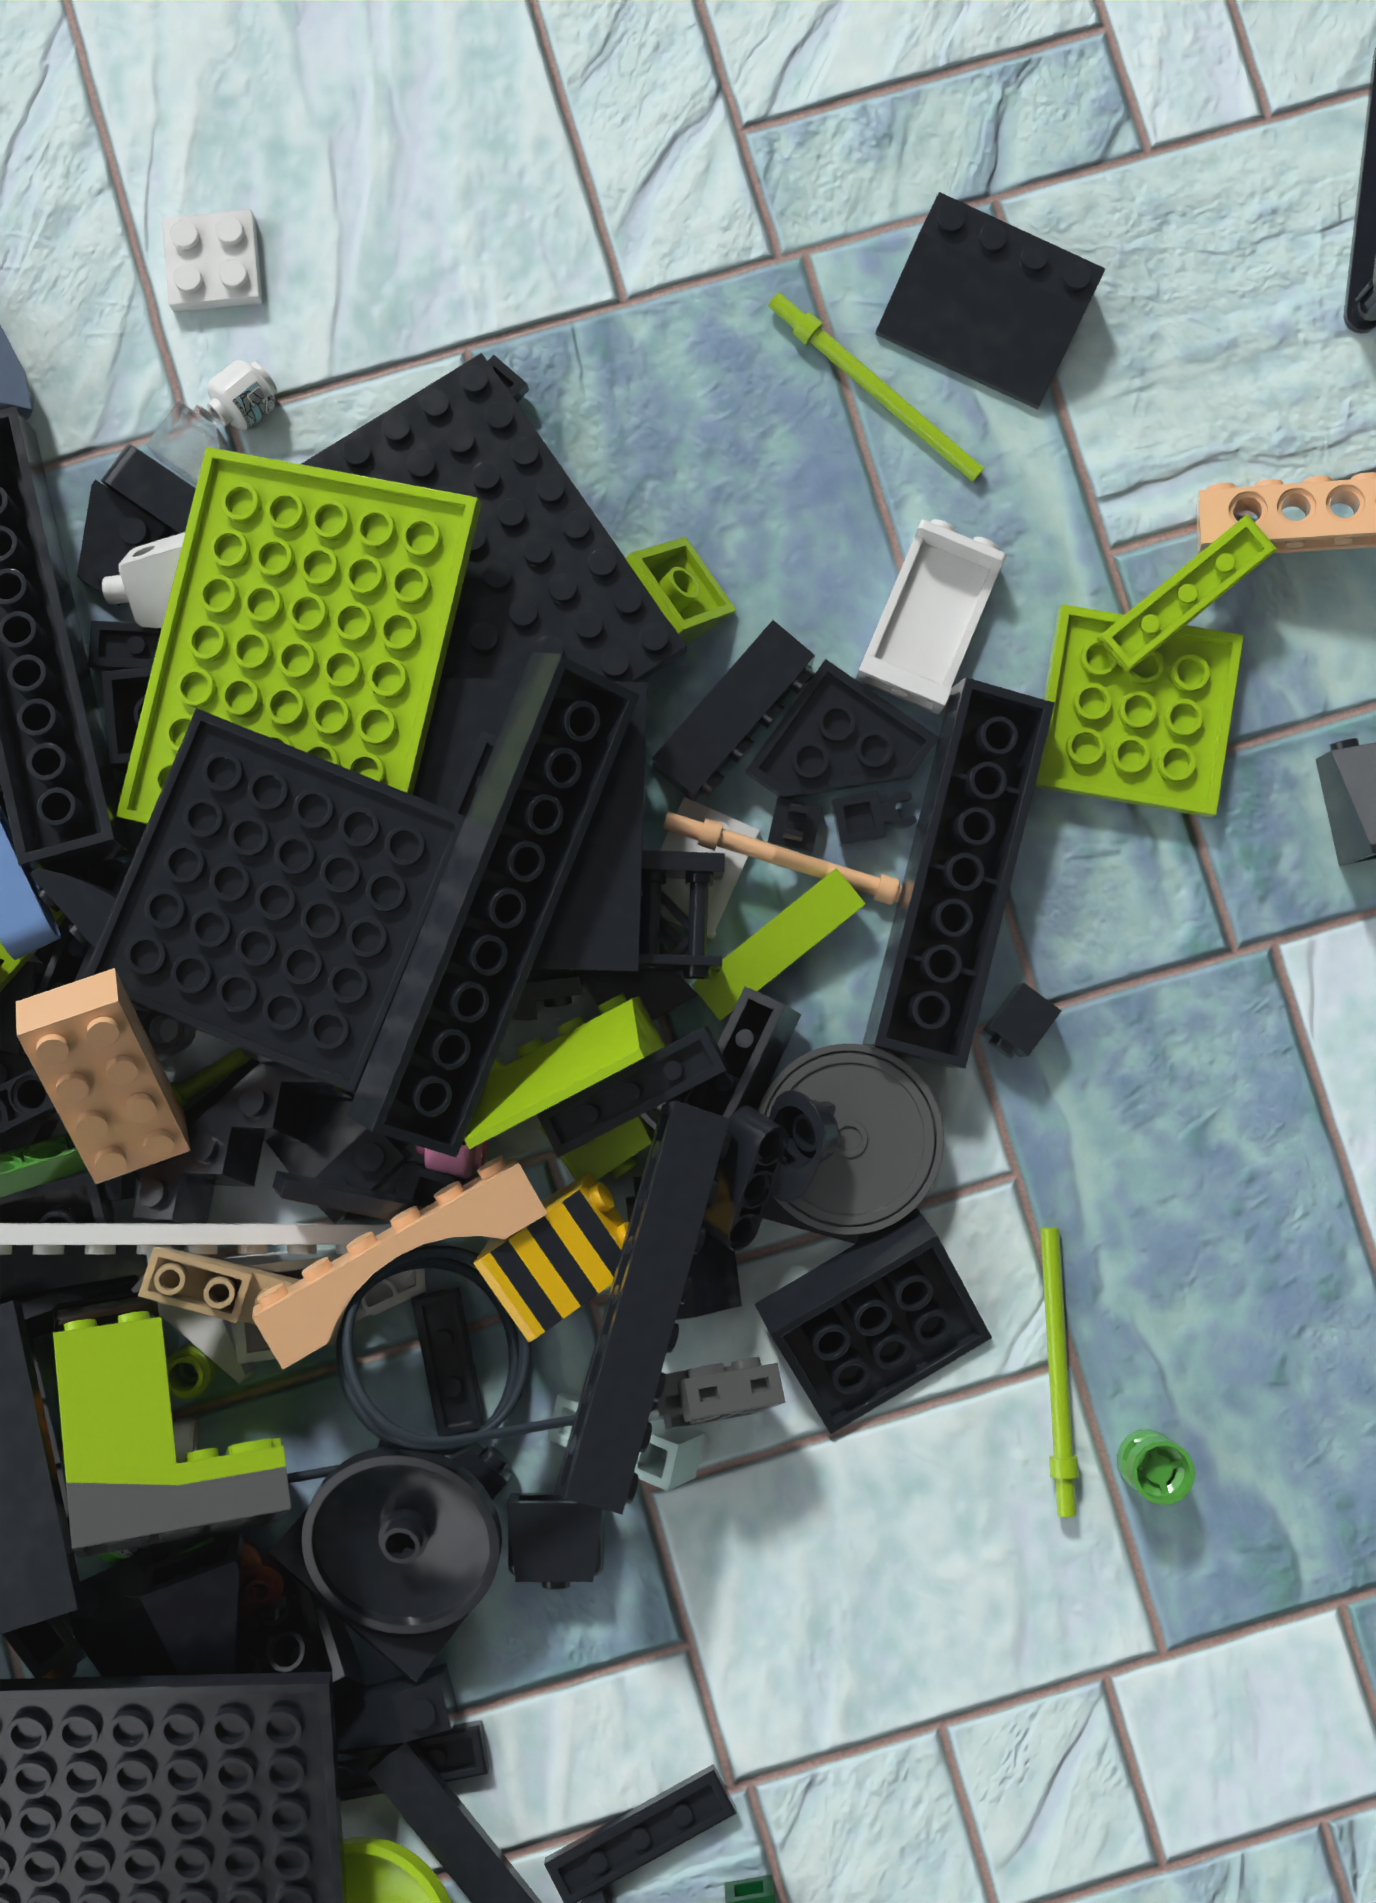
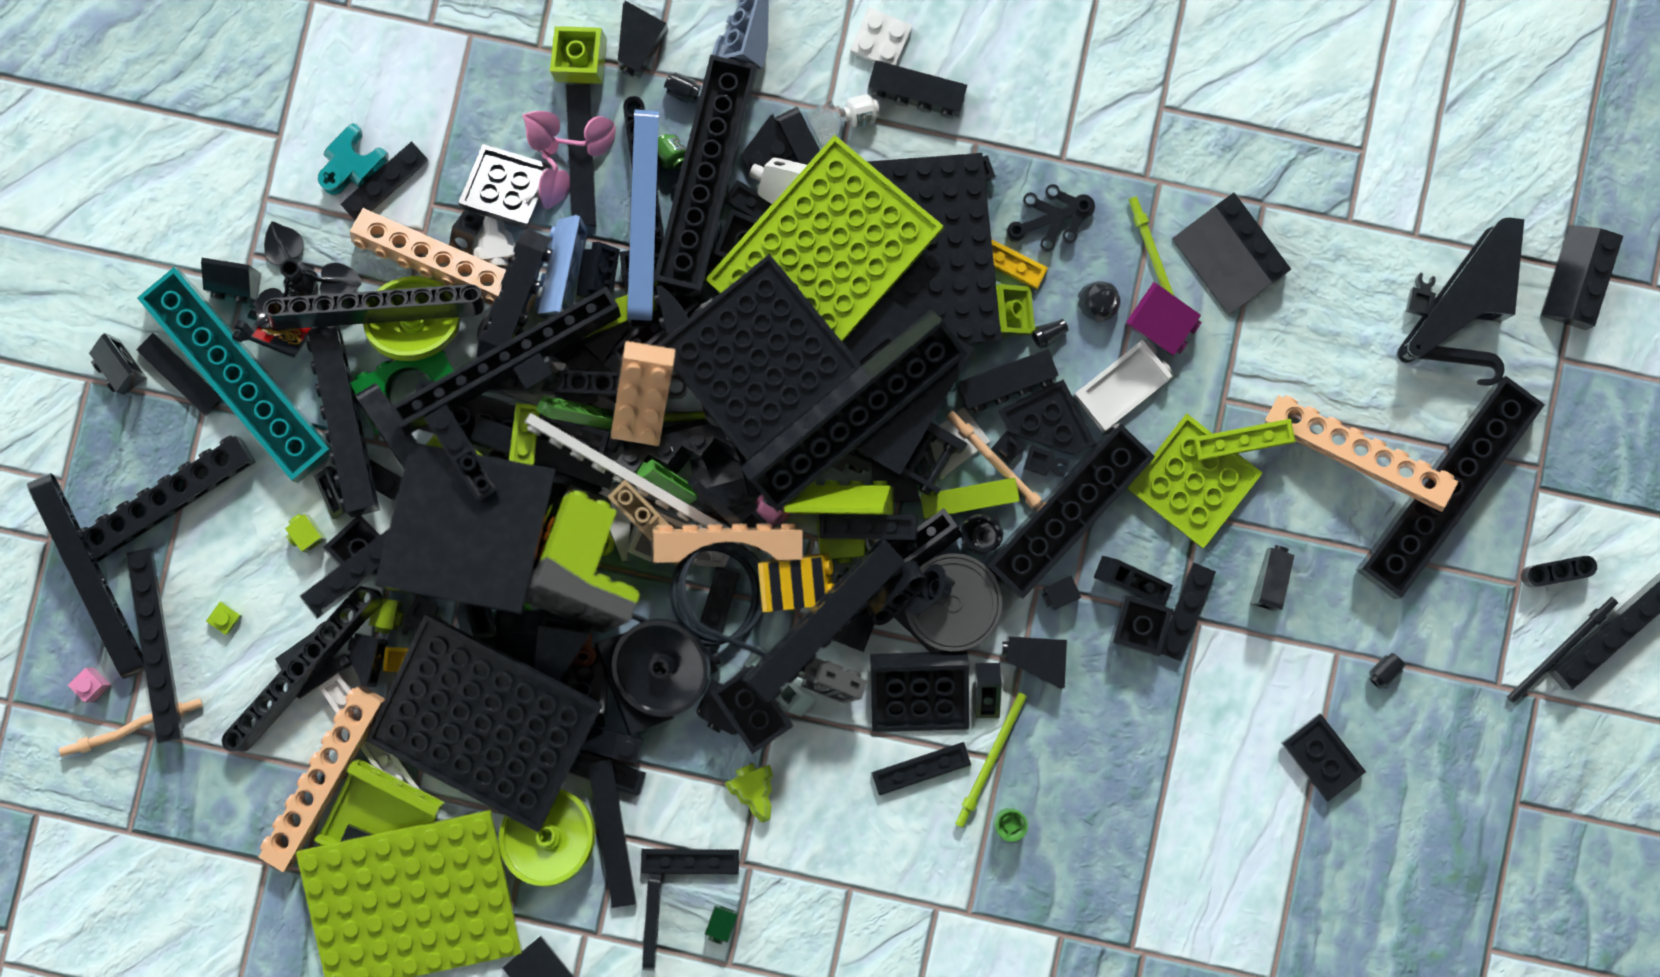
camera: 30 degrees right, 0 degrees up
none -> bright green piece [636,459,698,505]
none -> black brick [711,664,794,755]
none -> lime rock [725,763,773,823]
none -> black brick [867,60,968,119]
none -> black tile [871,742,971,796]
none -> black hair [960,514,1004,554]
none -> black slope [975,663,1002,718]
none -> yellow tile [992,240,1048,290]
none -> black slope [1002,636,1067,689]
none -> black plant [1006,184,1095,252]
none -> black cone [1031,319,1069,348]
none -> black hair [1078,281,1121,322]
none -> black slope [1093,555,1173,606]
none -> black brick [1110,595,1173,656]
none -> magenta slope [1125,282,1202,356]
none -> black plate [1161,562,1216,661]
none -> black plate [1406,273,1436,318]

